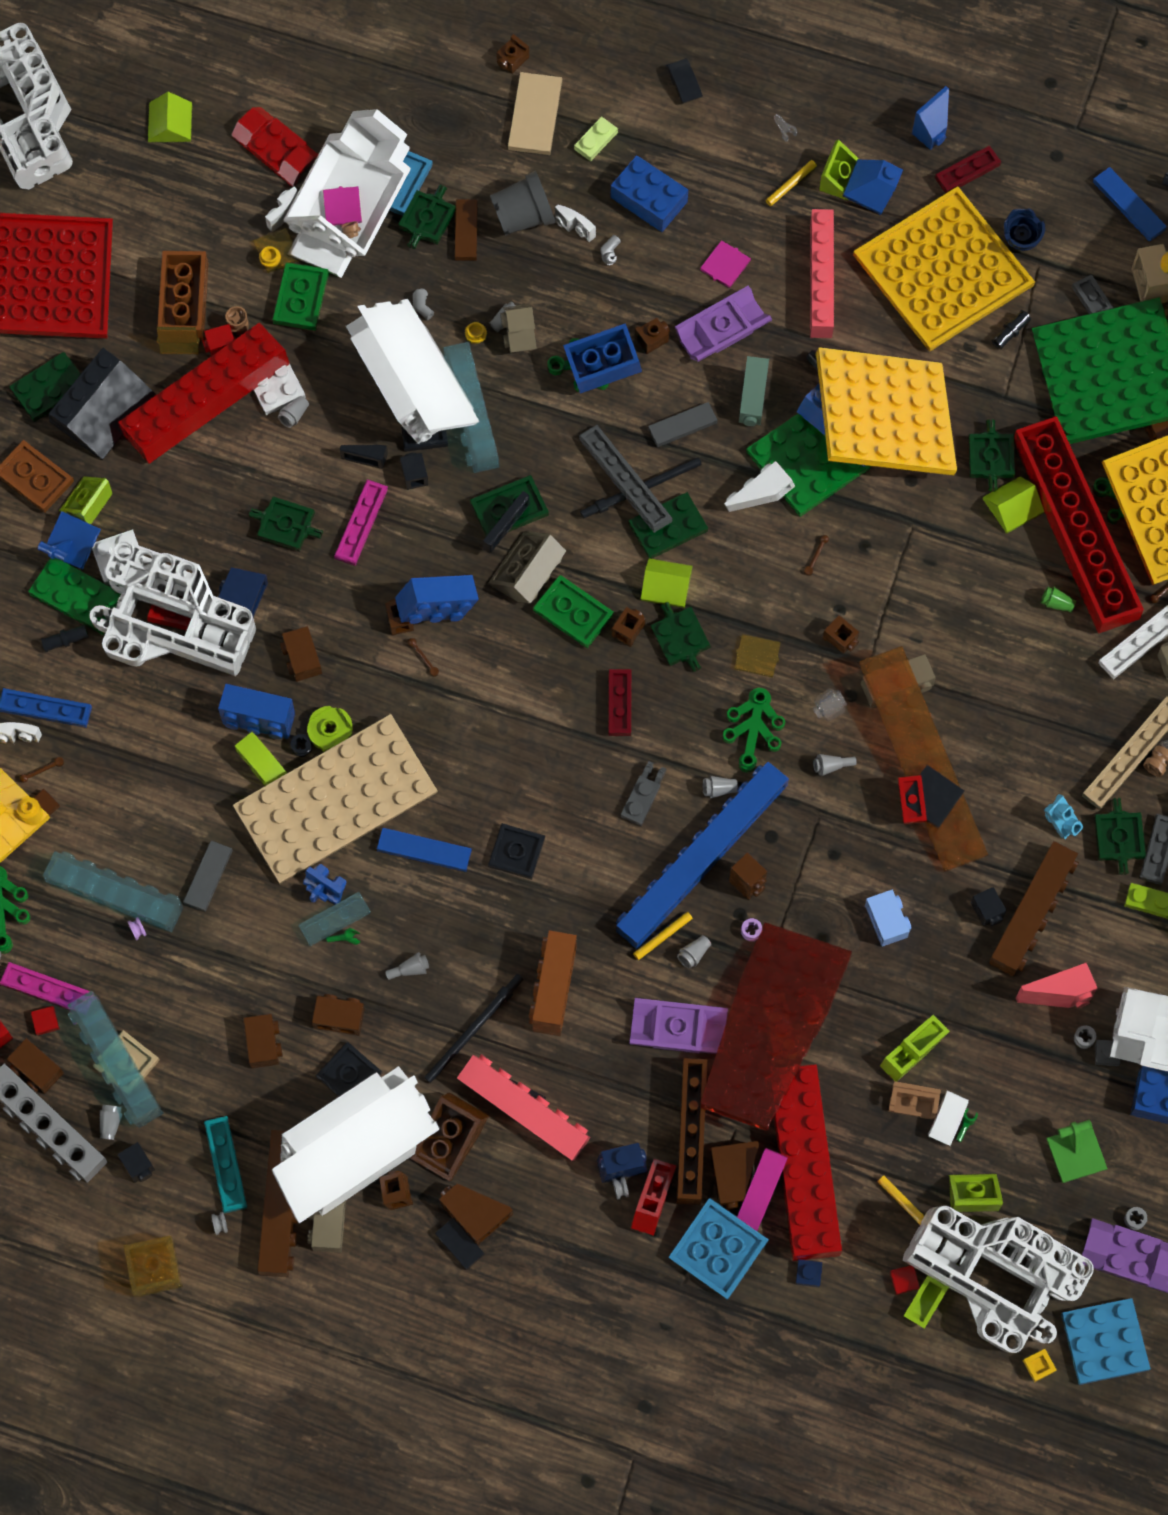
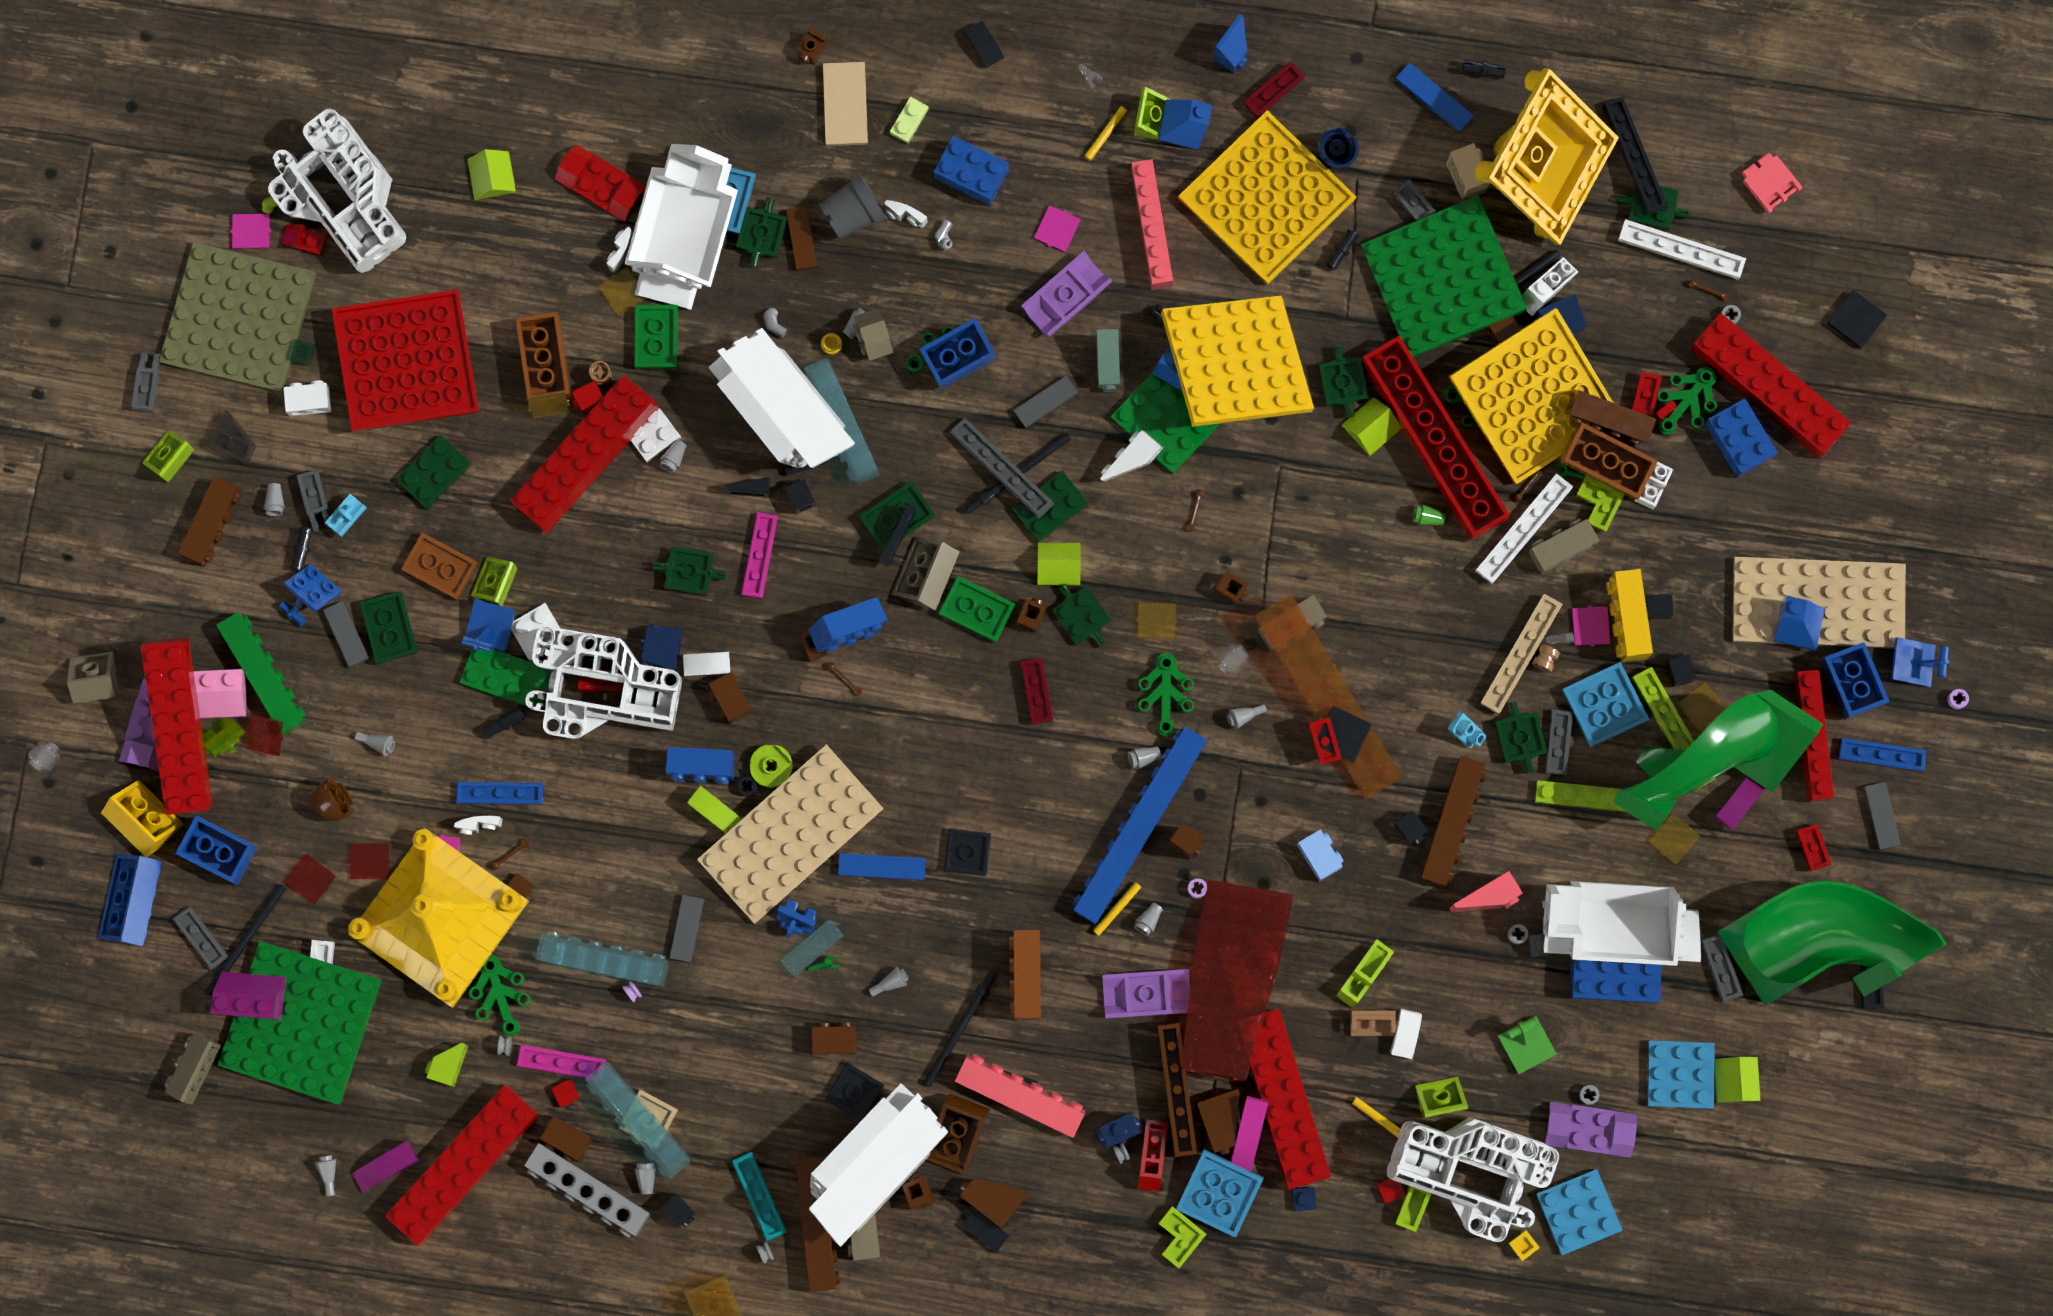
camera: 10 degrees left, 10 degrees up
black slope [49,348,156,461] -> none
reddish brown brick [244,1014,283,1069] -> none
yellow plate [259,246,281,268] -> none
dark pink piece [323,186,362,226] -> none
medium nougat plate [341,221,361,238] -> none
dark grey hinge [621,761,667,826] -> none
reddish brown brick [635,318,670,354] -> none
green hand [956,1108,978,1142] -> none
none -> white slope [683,652,730,676]
none -> lime plate [1158,1206,1206,1268]

